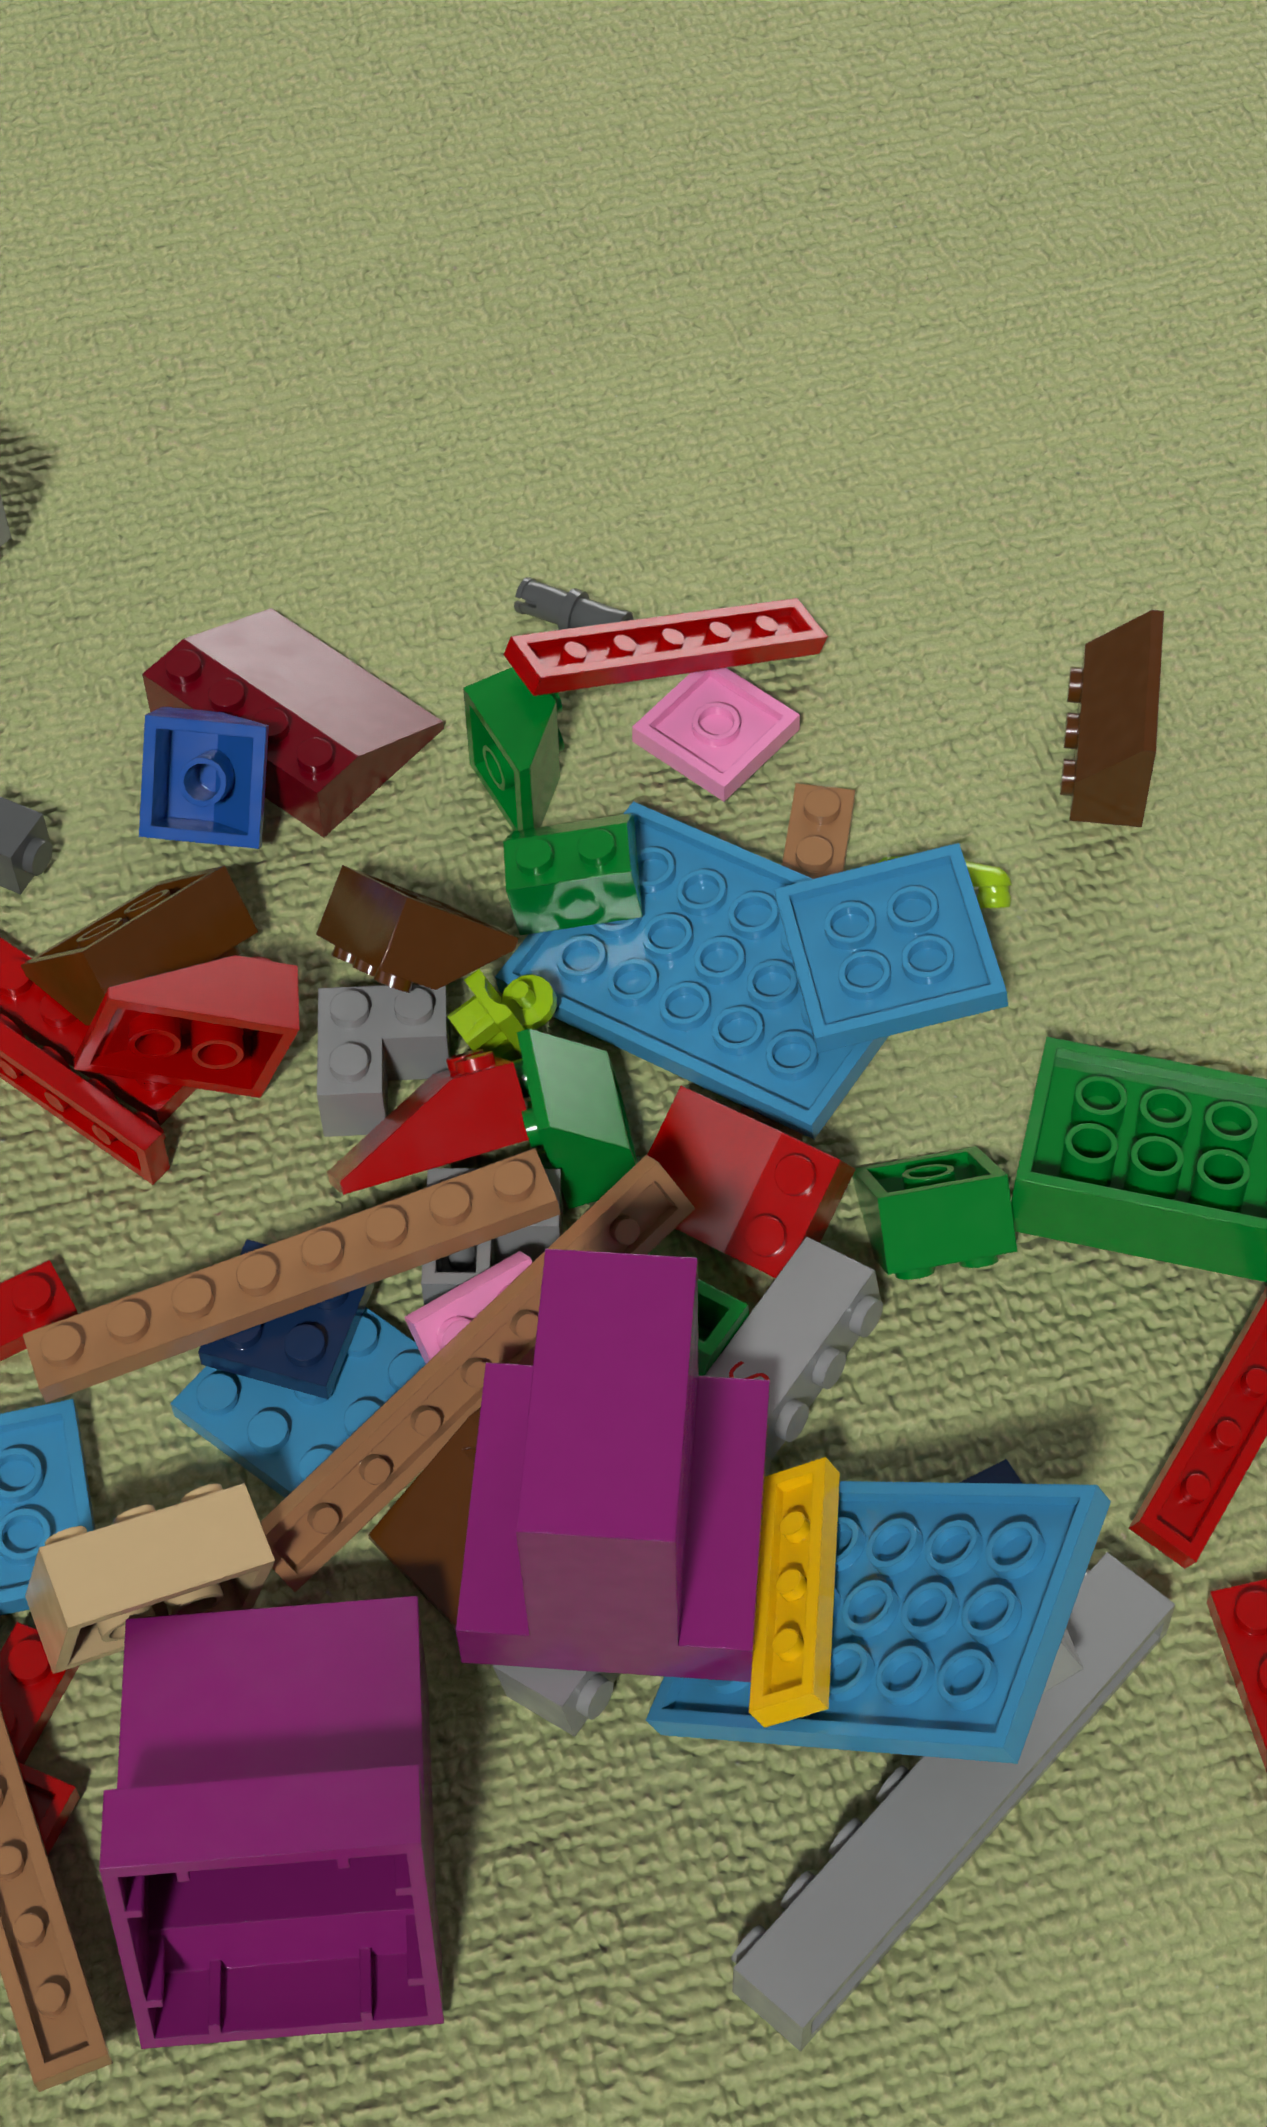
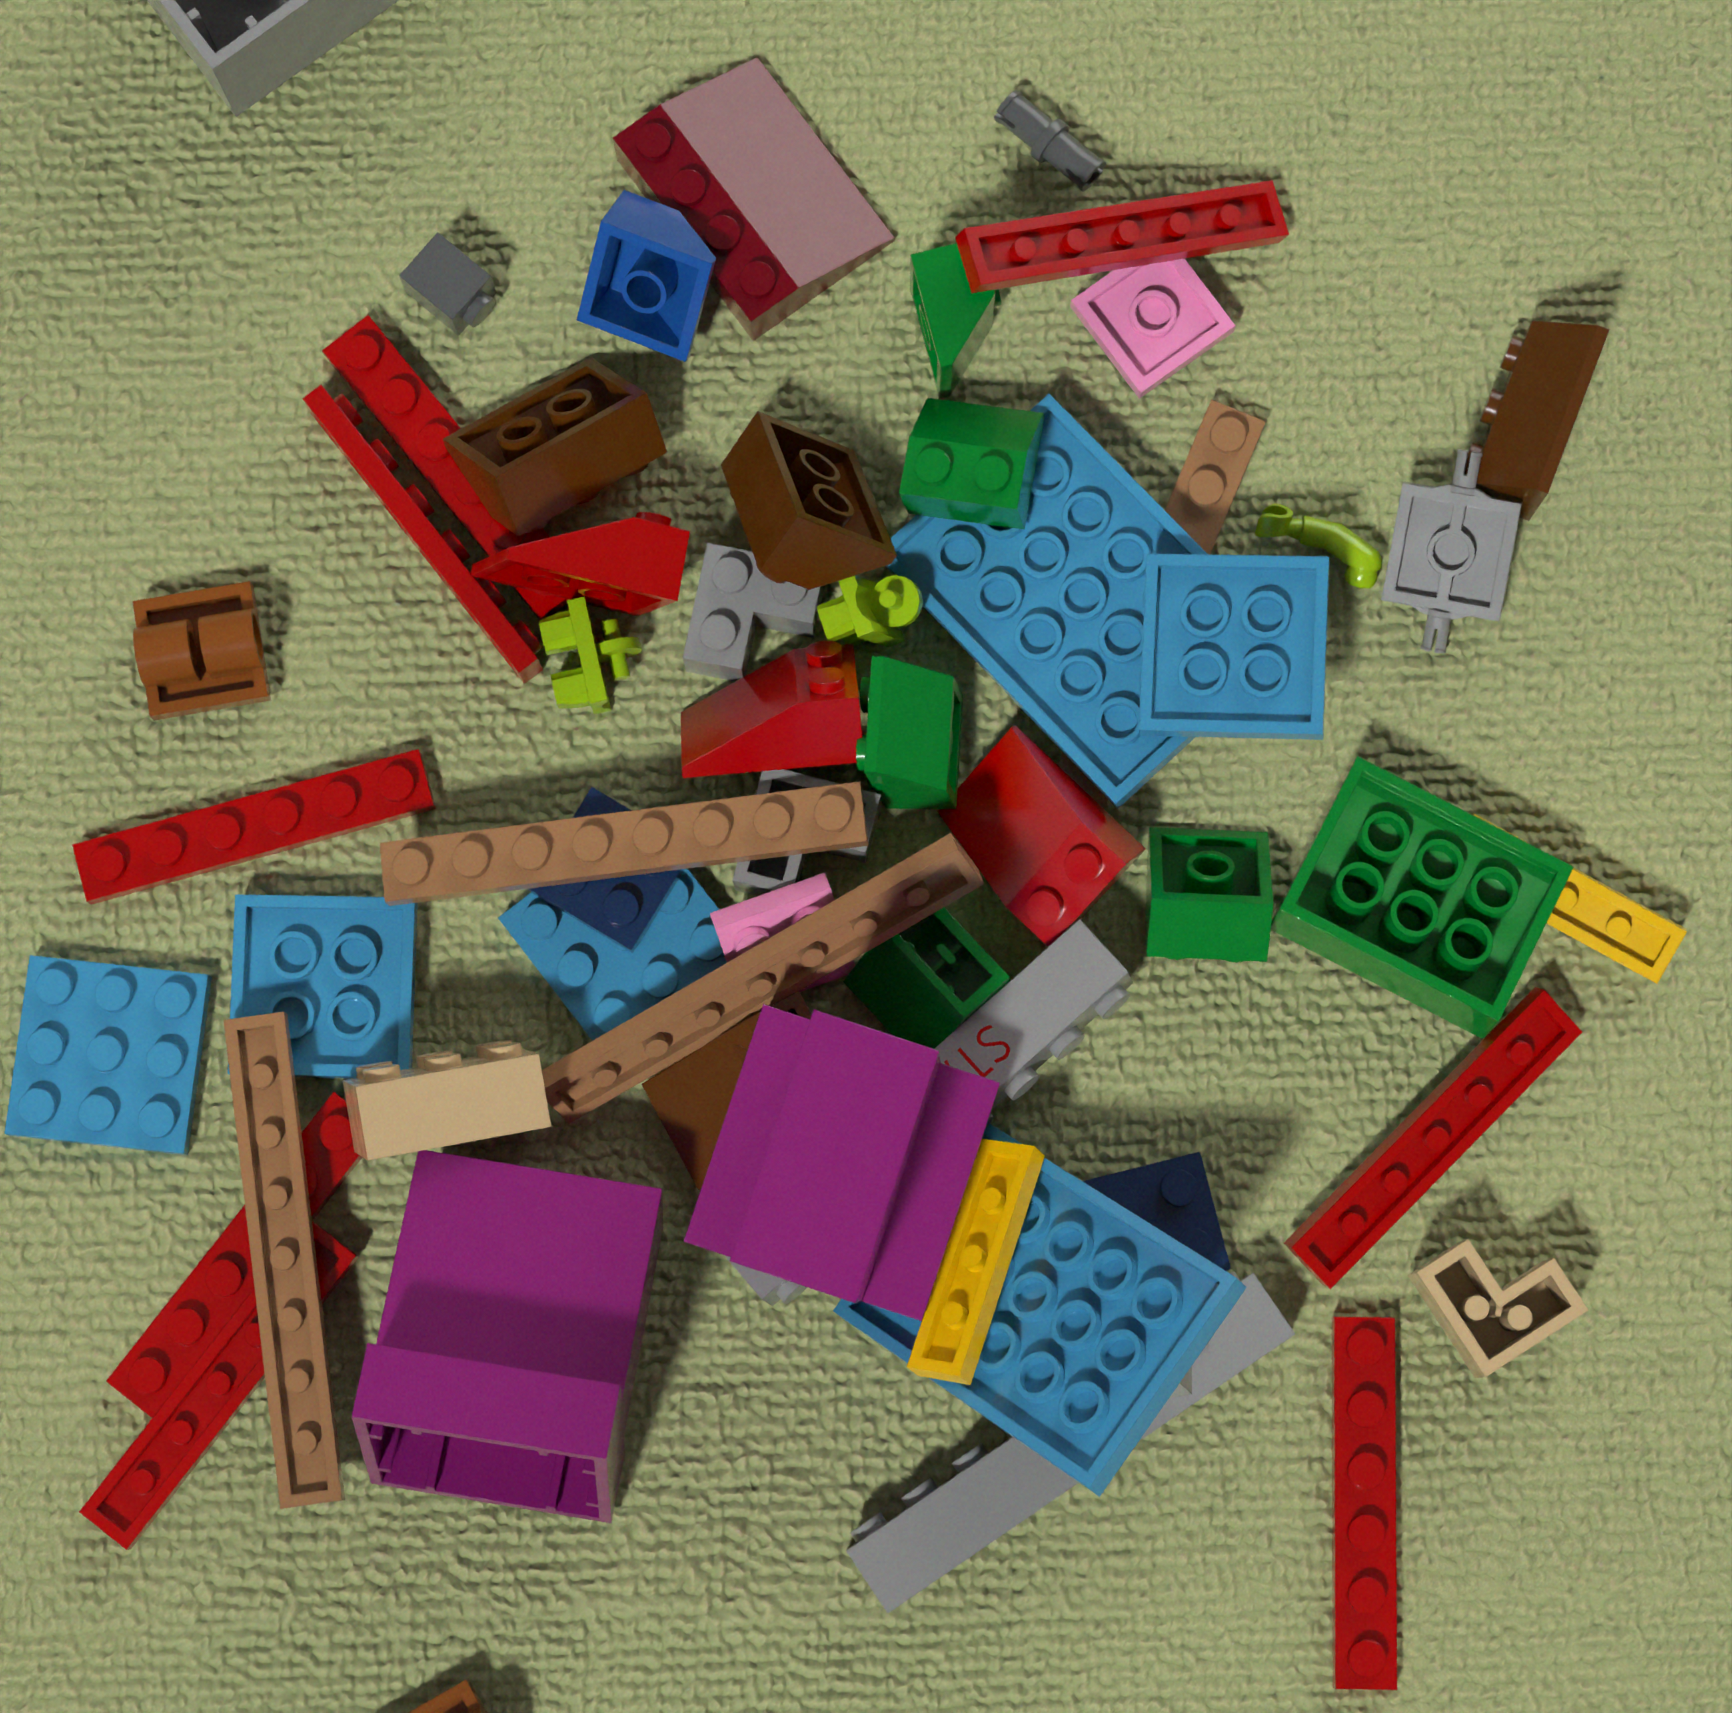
camera: 15 degrees right, 25 degrees up
none -> lime hips [538,597,642,714]
none -> light grey plate [1381,449,1523,653]

